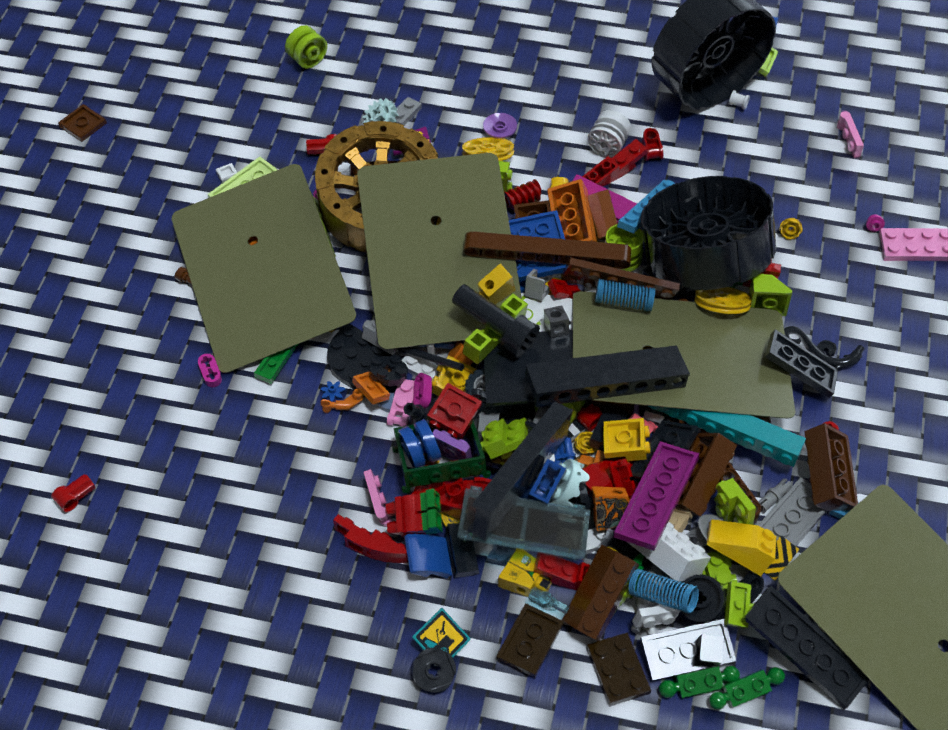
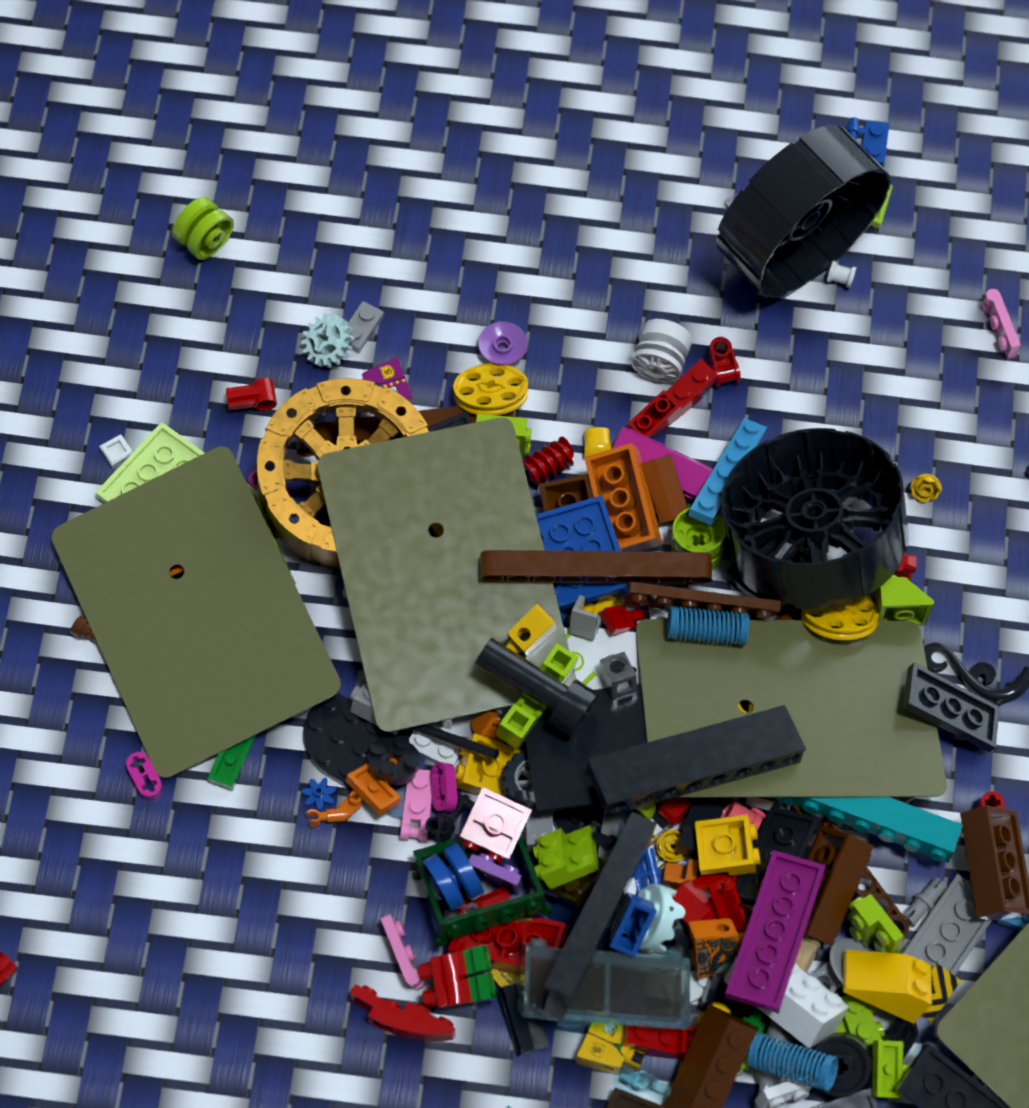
camera: 10 degrees left, 10 degrees up
blue slope [404,534,452,578] -> none

